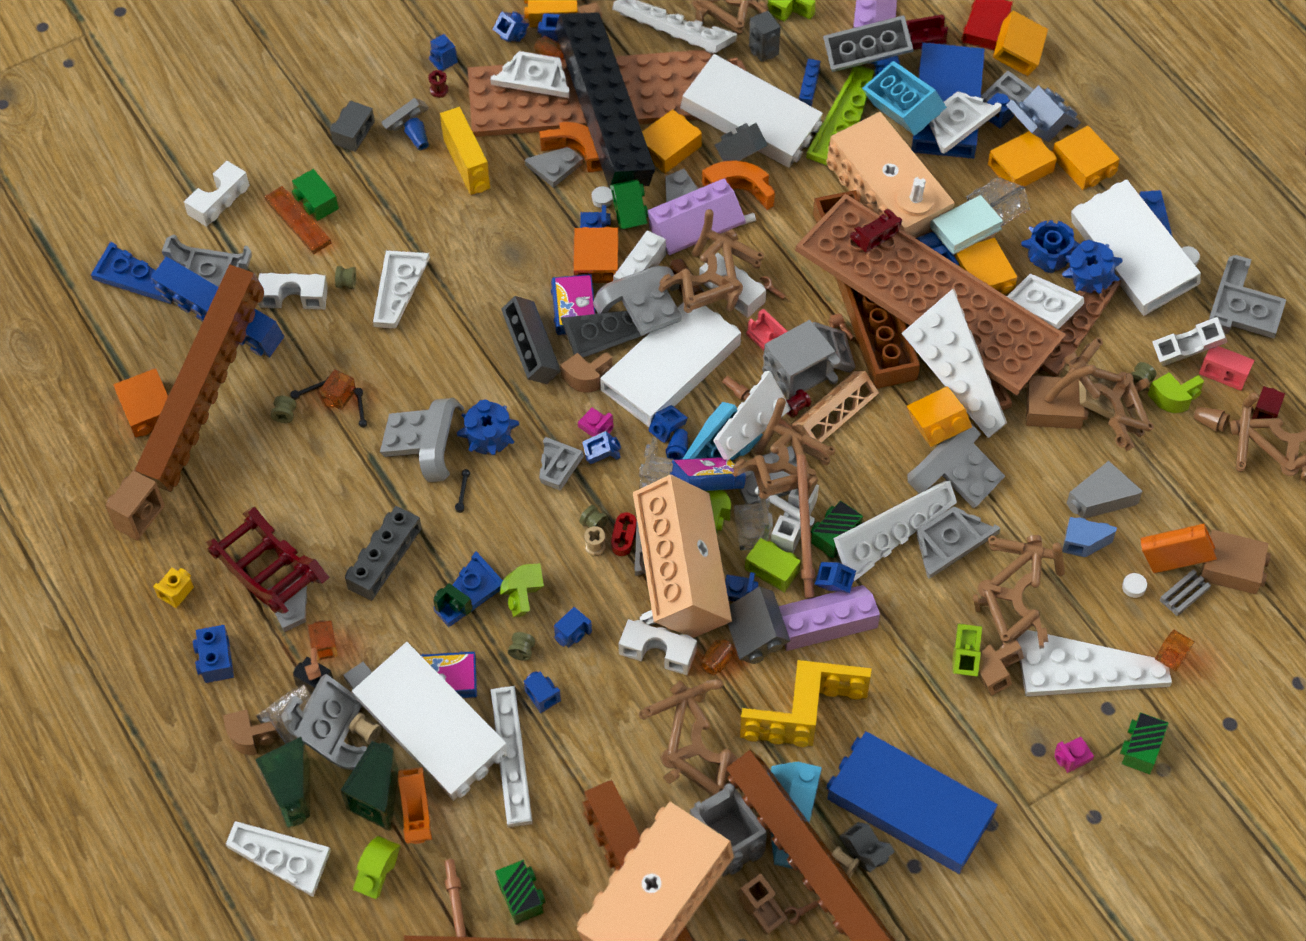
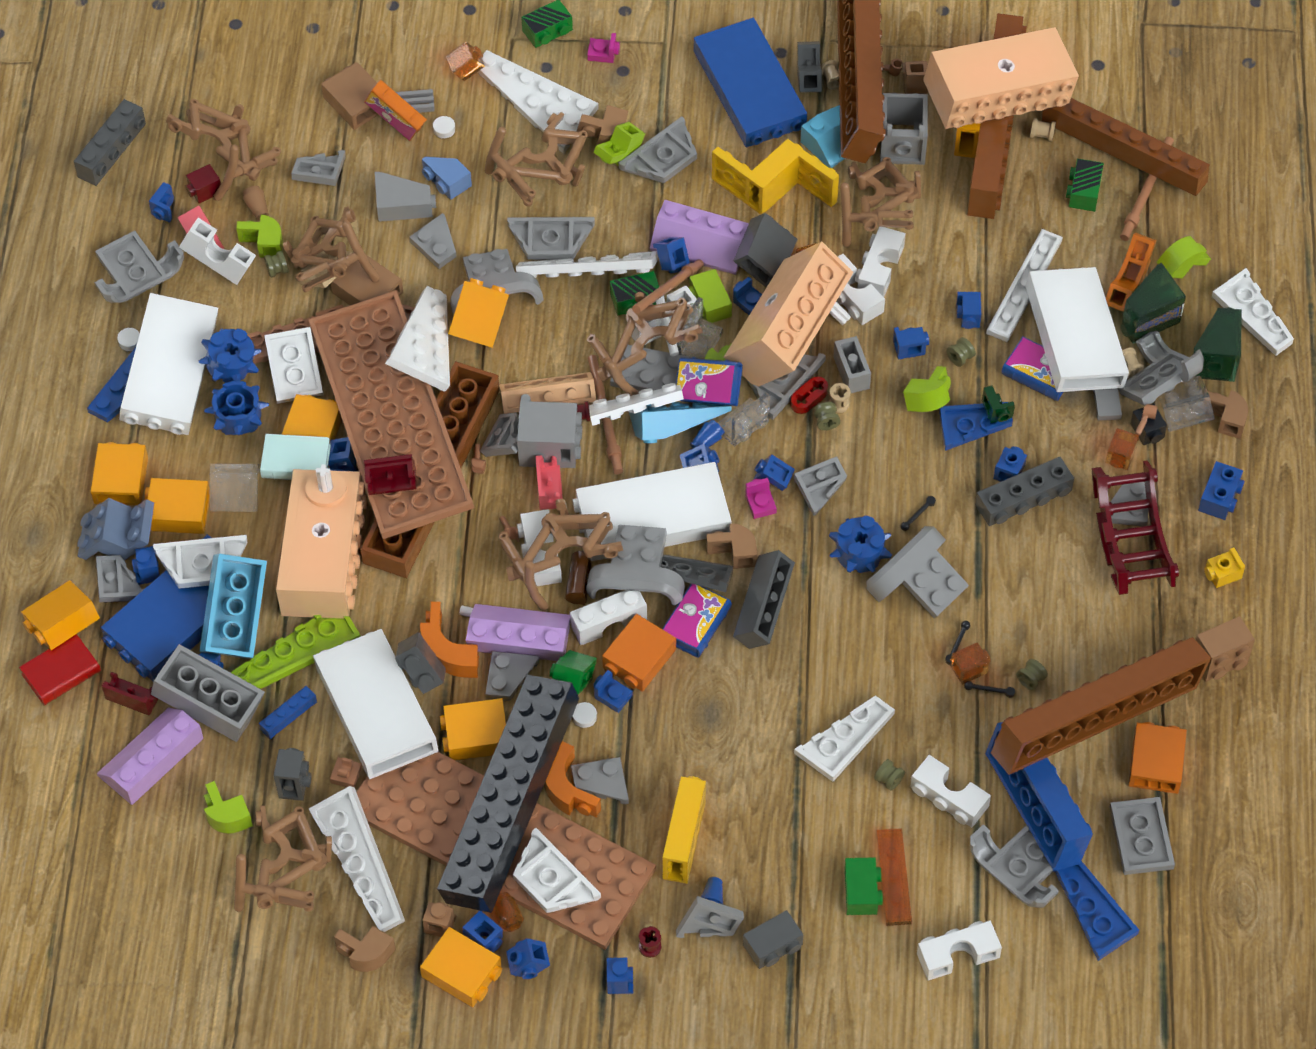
camera: 145 degrees left, 0 degrees up
none -> blue bracket [149,182,174,223]
none -> light grey wing [291,150,346,186]
none -> light grey wing [409,213,456,269]
none -> light grey wing [619,116,697,183]
none -> light grey brick [833,336,871,393]
none -> white arch [855,227,906,297]
none -> blue brick [993,446,1027,482]
none -> light grey plate [1109,797,1175,875]

